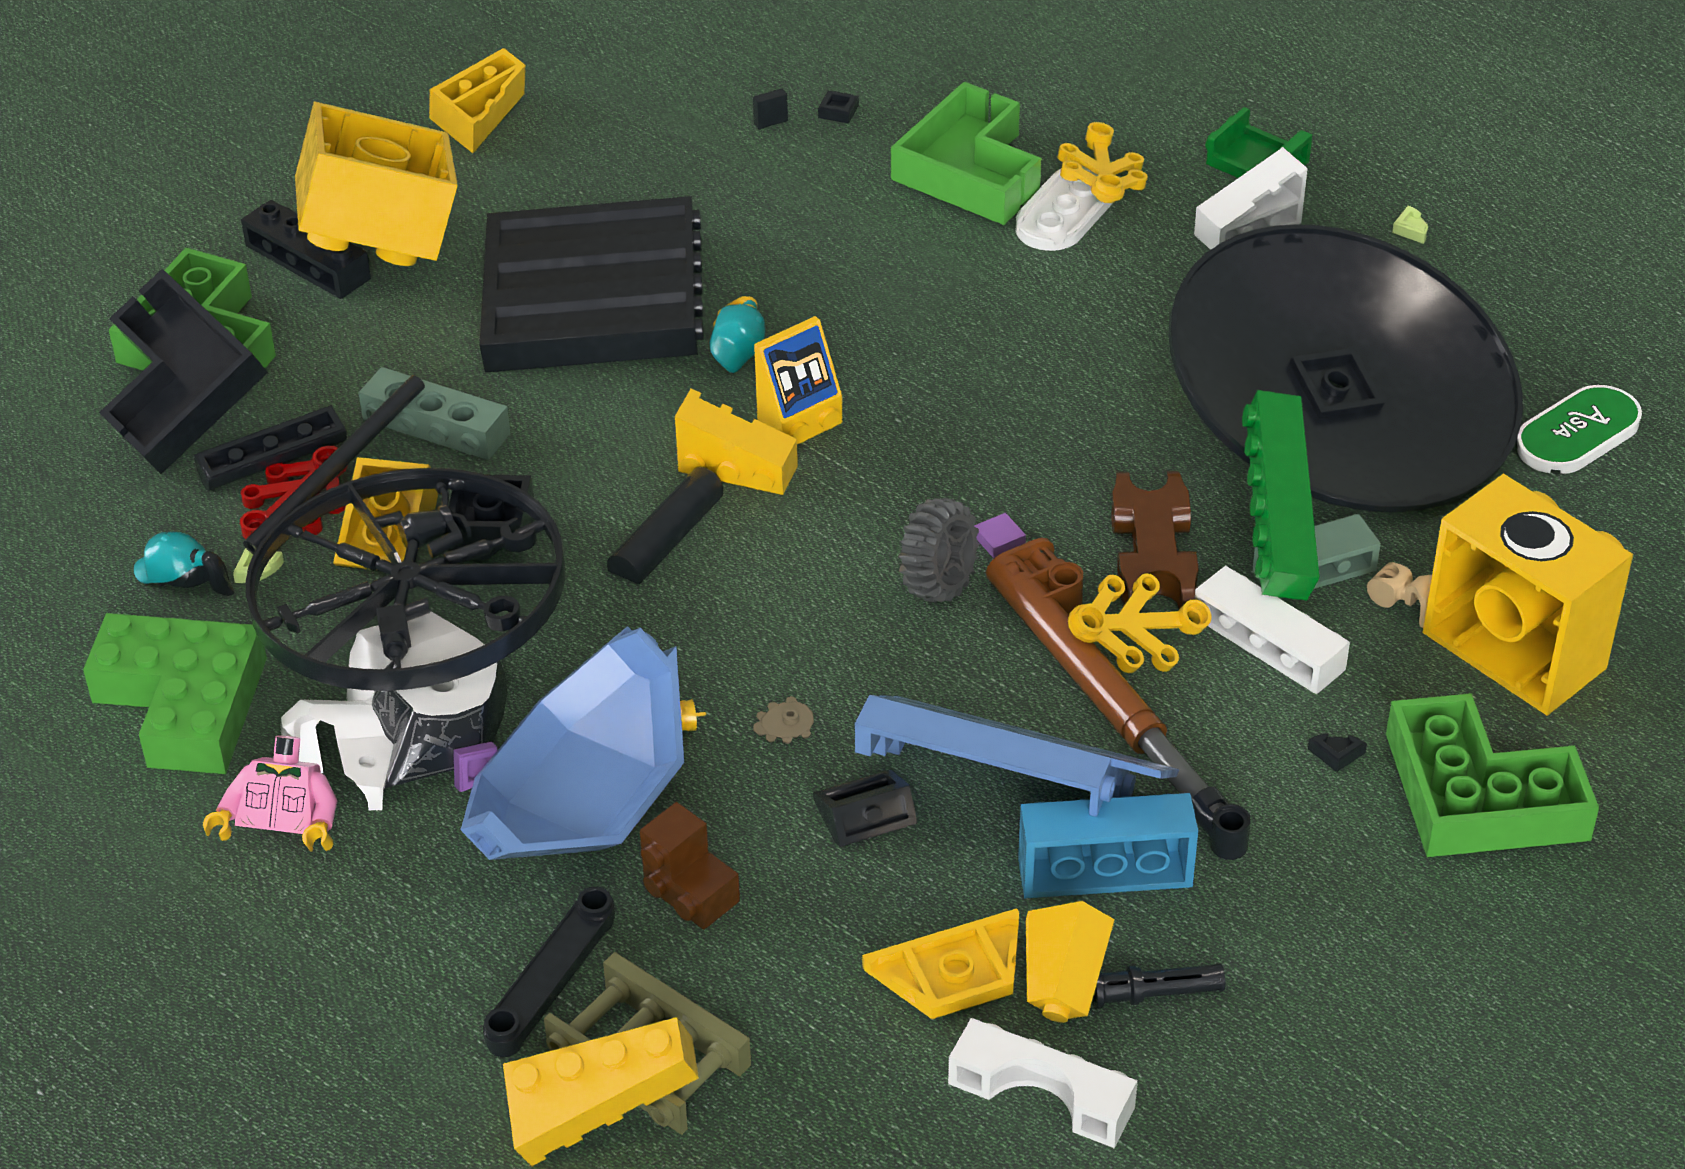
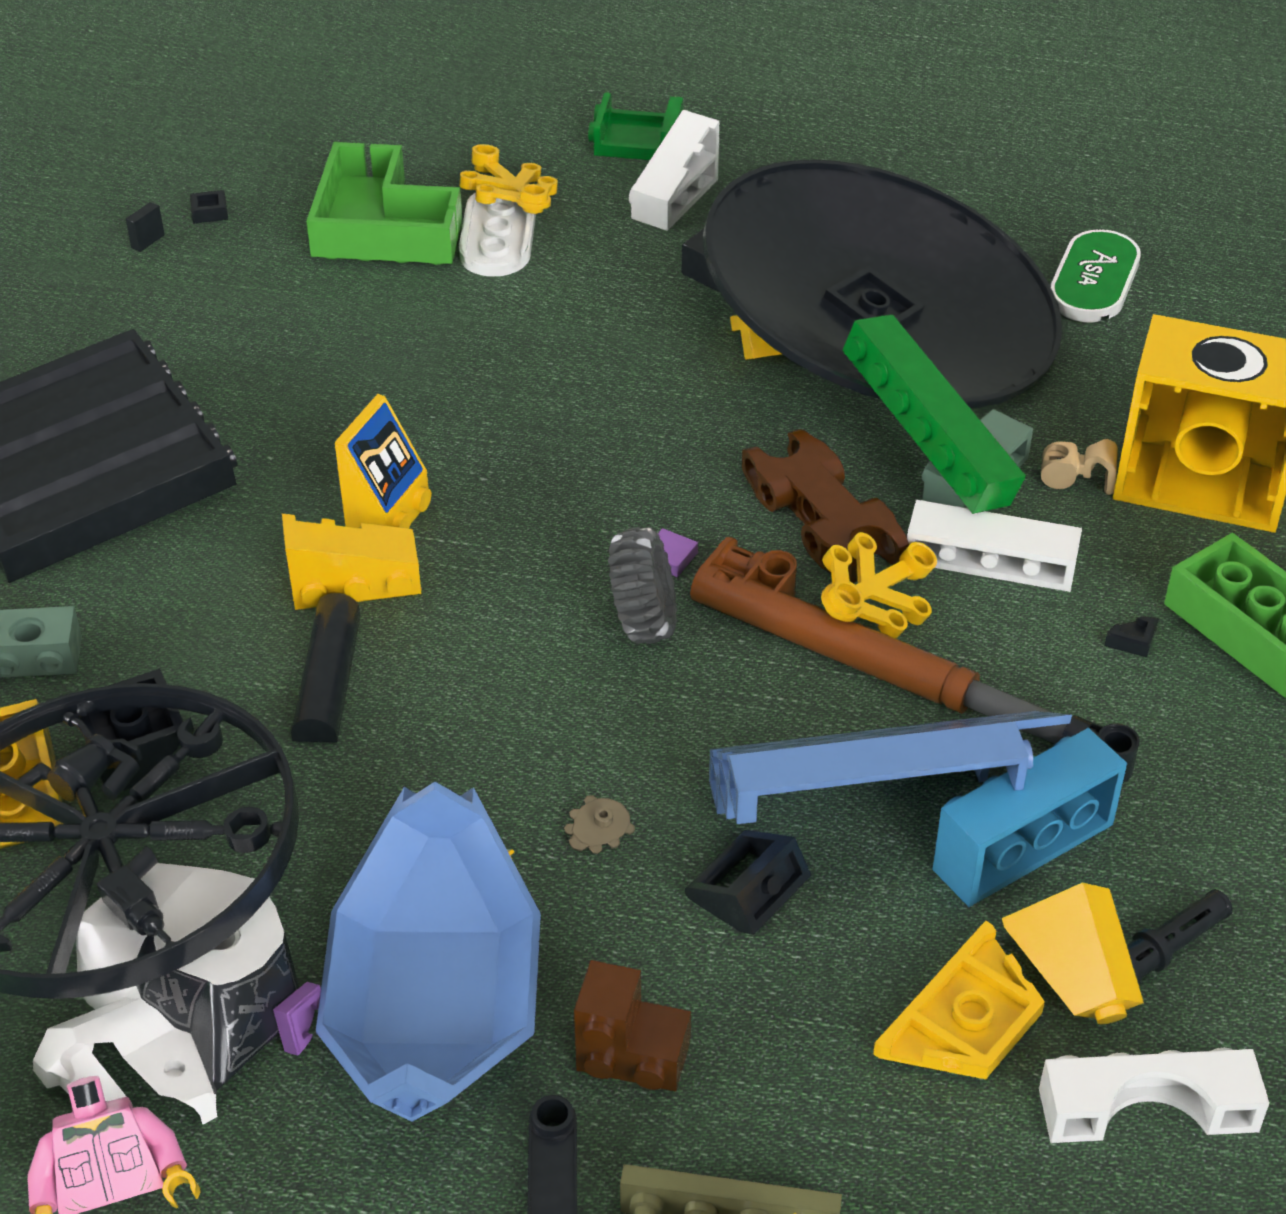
camera: 30 degrees left, 0 degrees up
teal hair [709,296,766,373] -> none
yellowish green tile [1392,206,1428,244] -> none

